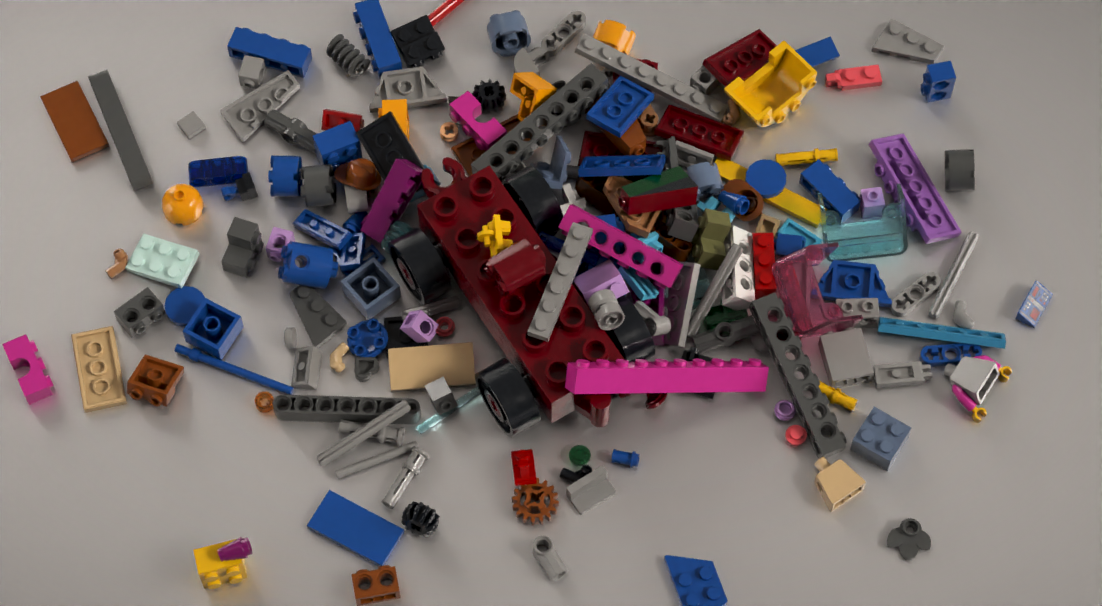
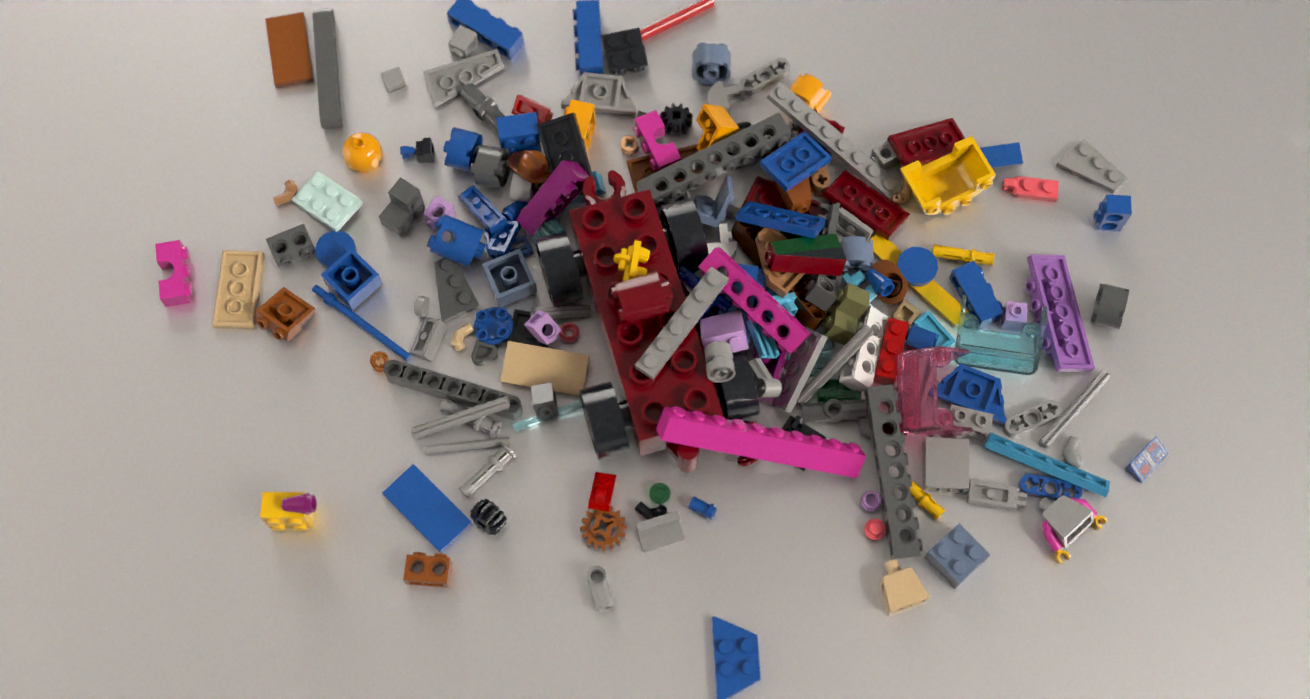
camera: 15 degrees right, 5 degrees up
clear blue beam [188,156,248,187] -> none
dark grey piece [326,34,370,77] -> none
dark grey plate [887,518,931,561] -> none

